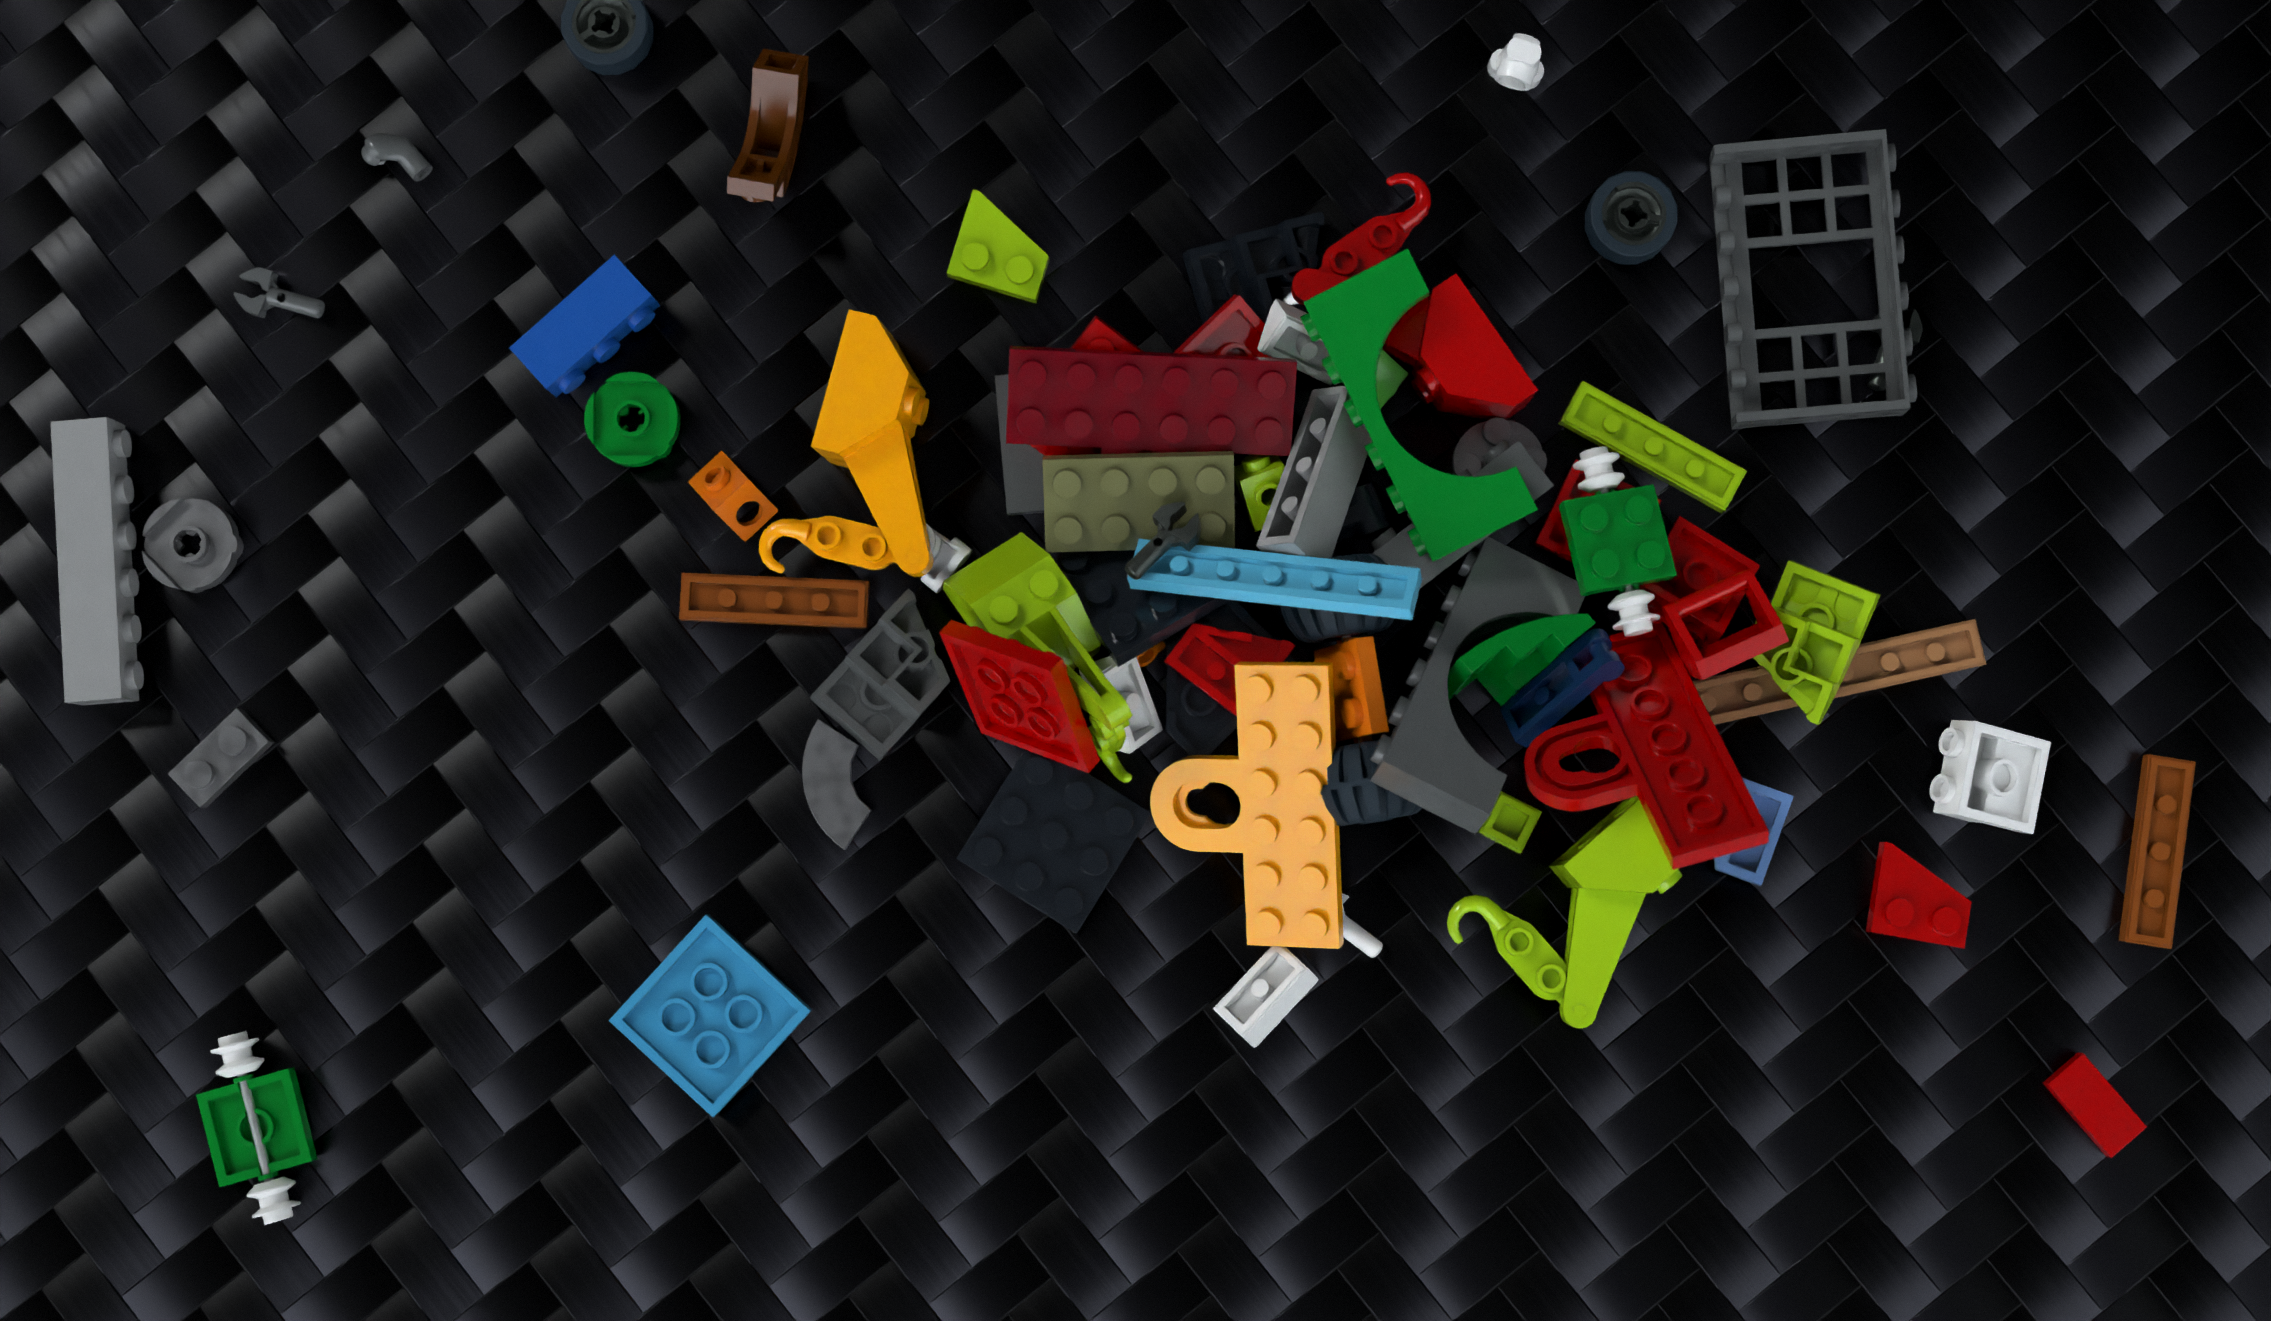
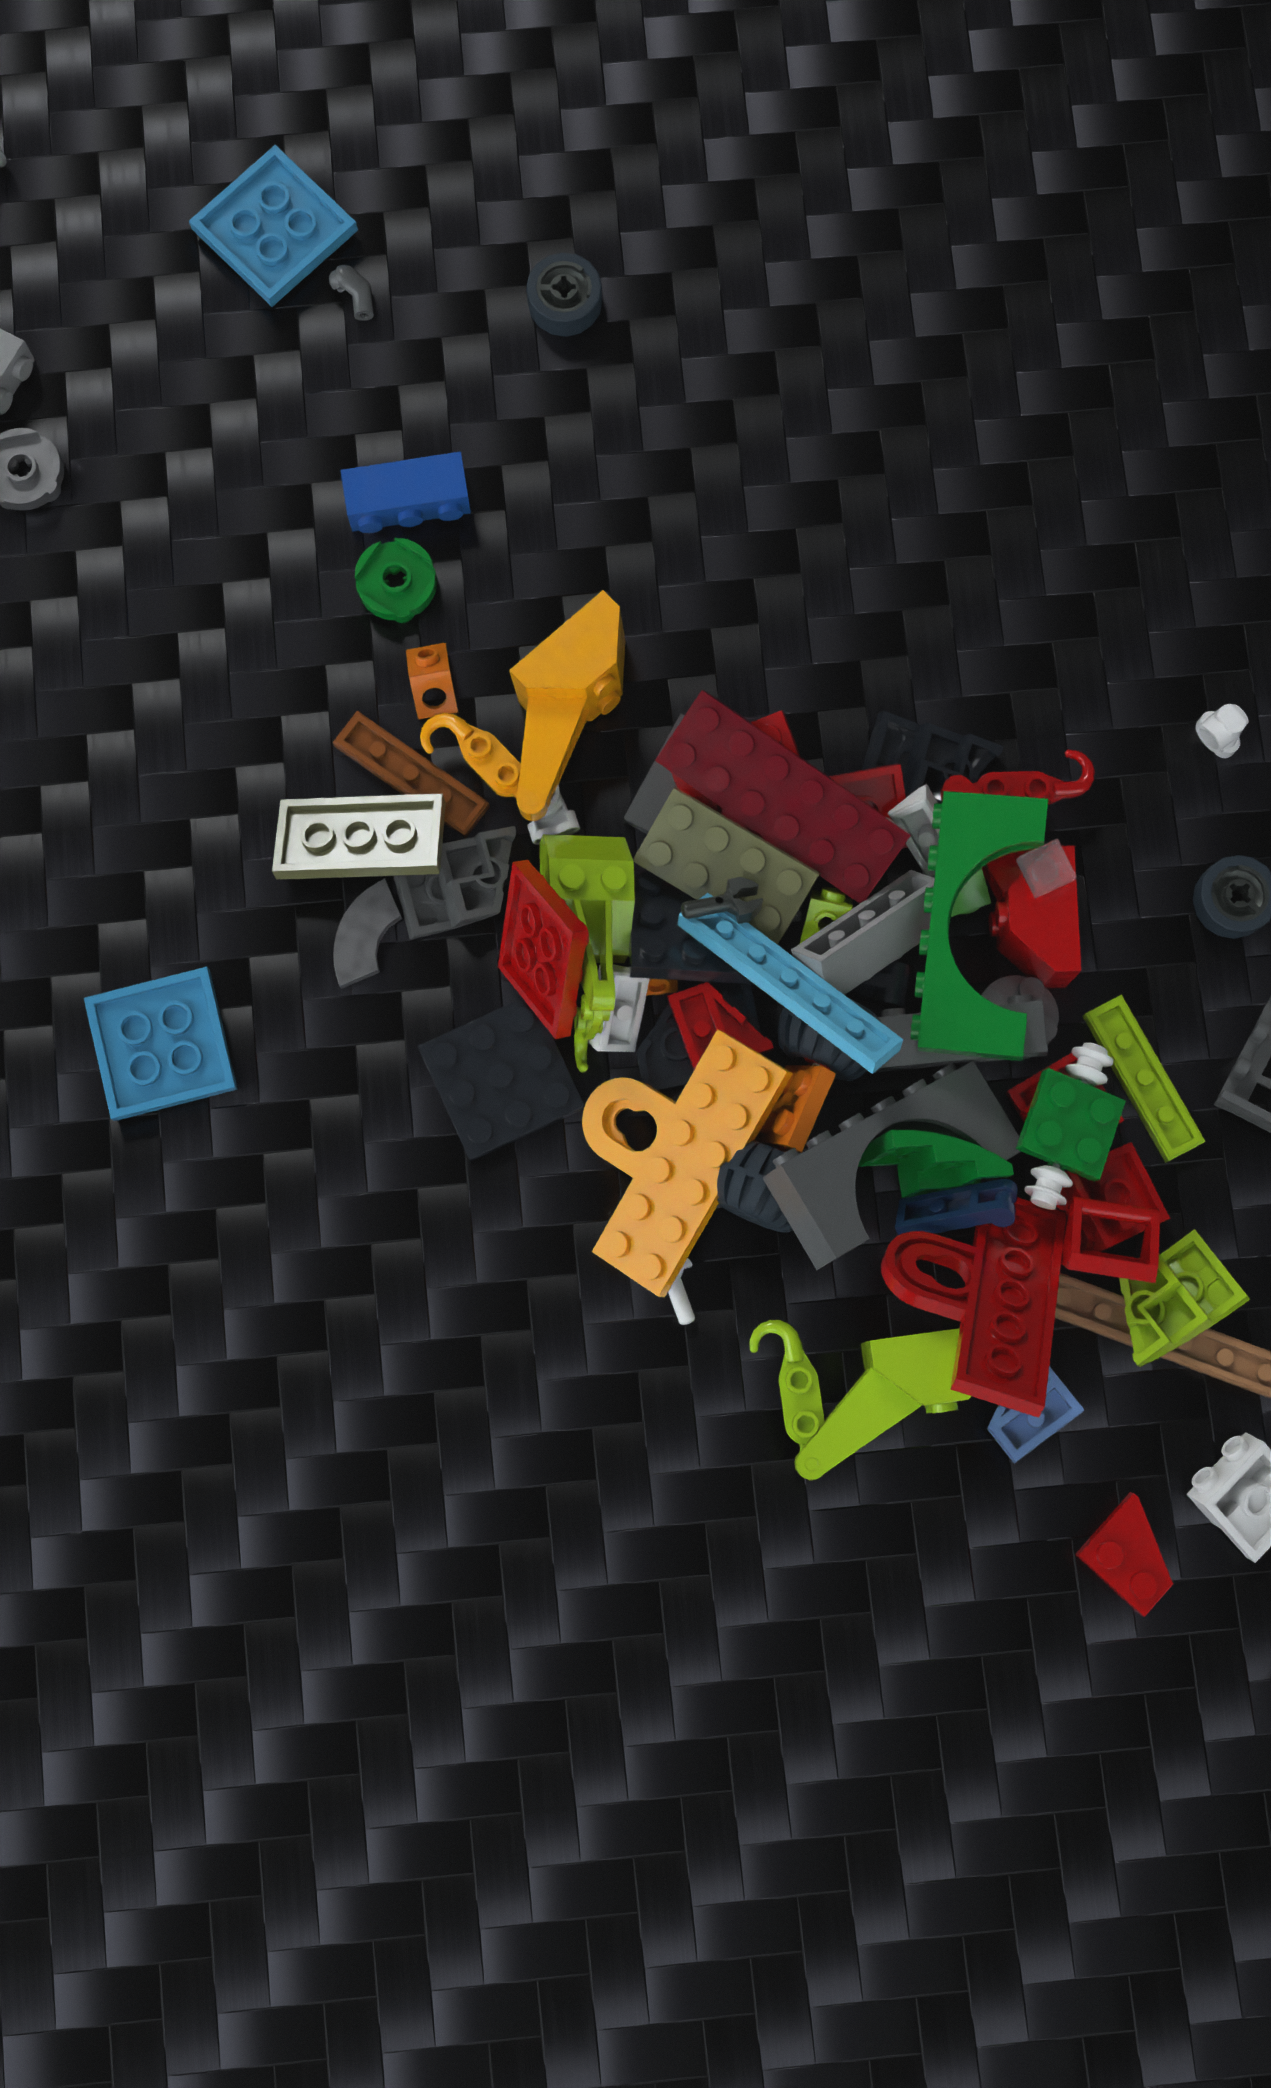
camera: 30 degrees right, 5 degrees down
dark grey bar [234,267,325,319] -> none
reddish brown arch [727,49,809,202] -> none
lime wing [947,189,1049,304] -> none
white slope [1213,946,1318,1047] -> none
lime tile [1477,791,1542,854] -> none
red tile [2043,1052,2147,1158] -> none
none -> dark azure plate [189,145,358,307]
none -> plate [272,793,446,880]
none -> clear plate [1016,839,1077,898]

